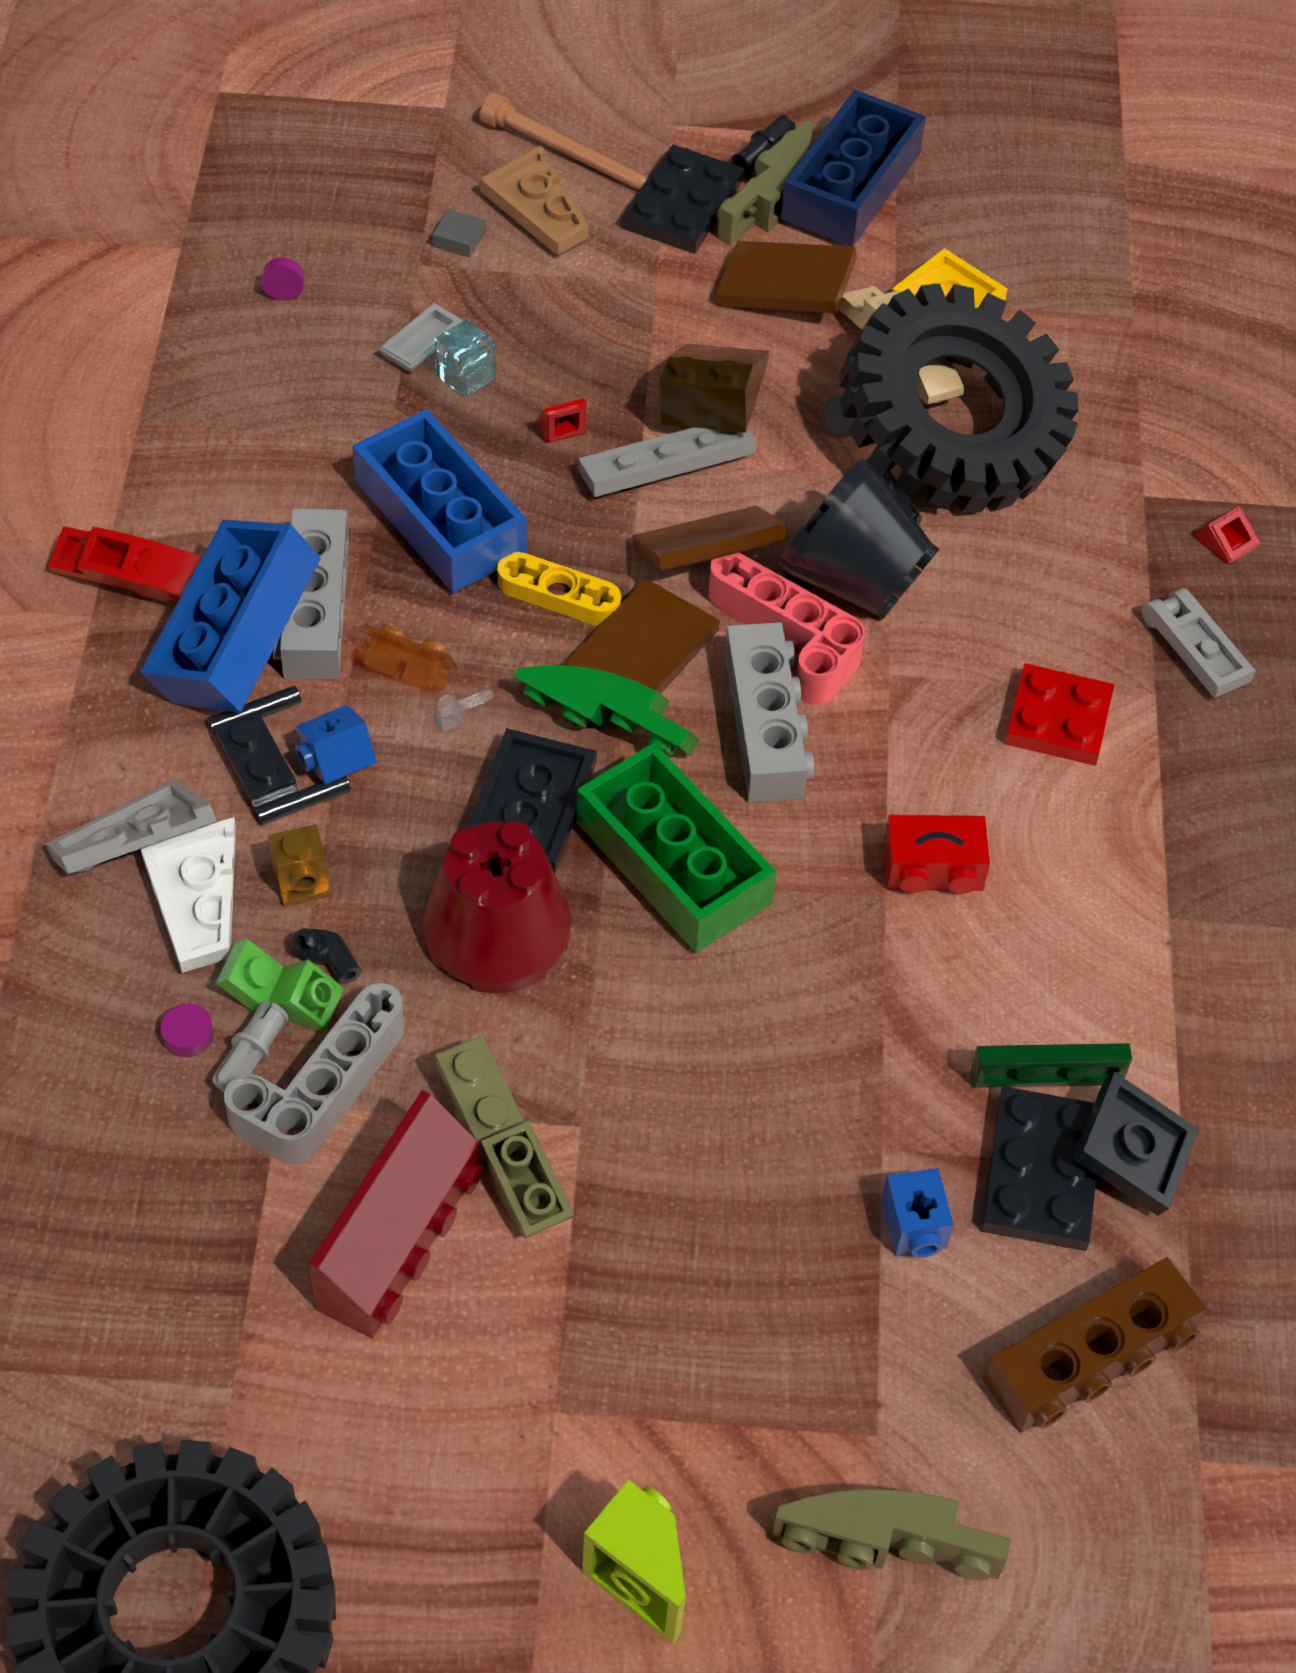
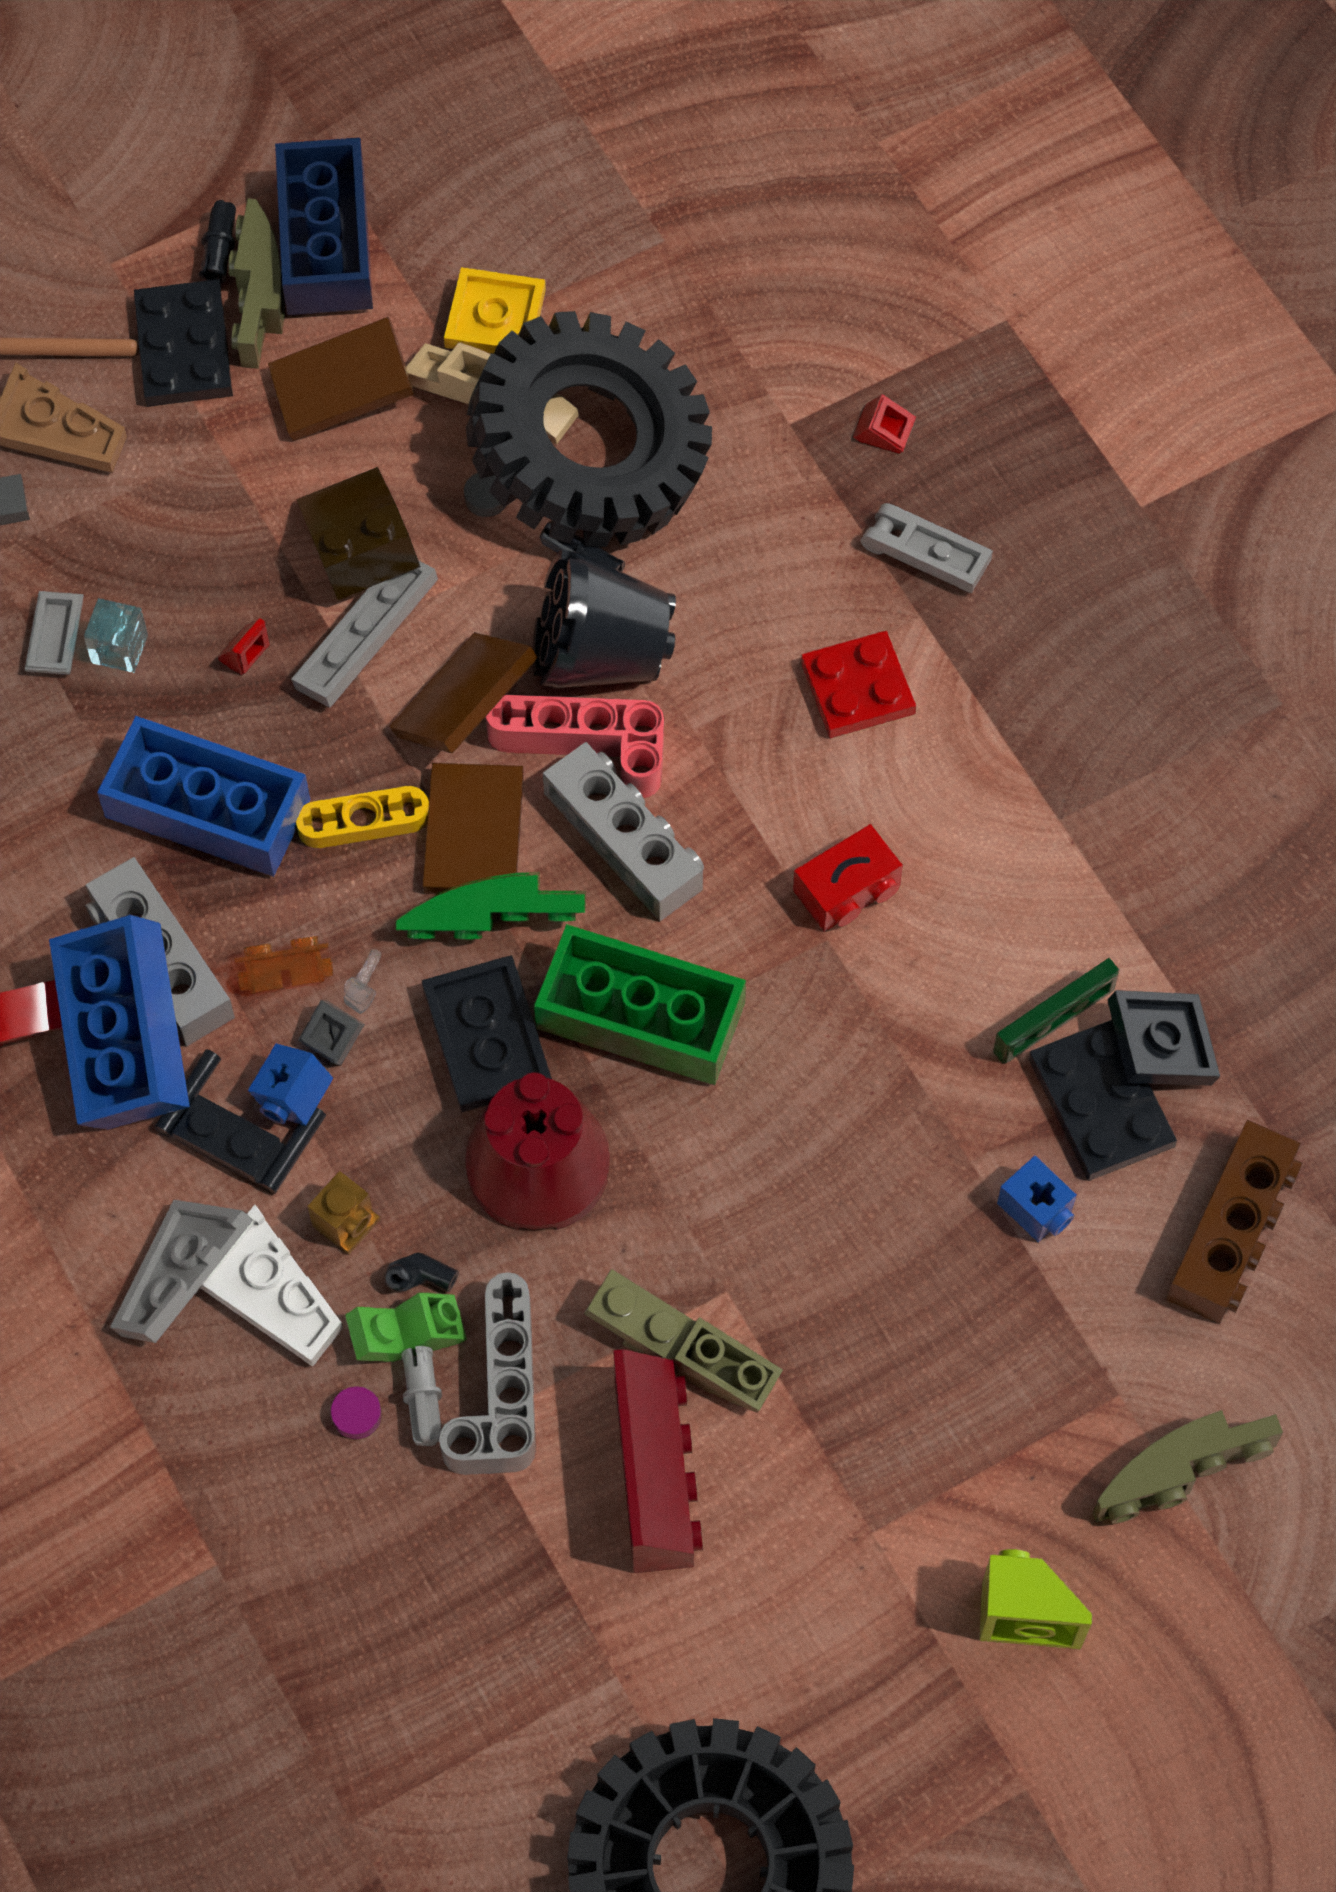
camera: 30 degrees left, 10 degrees up
none -> dark grey tile [298,1000,365,1065]

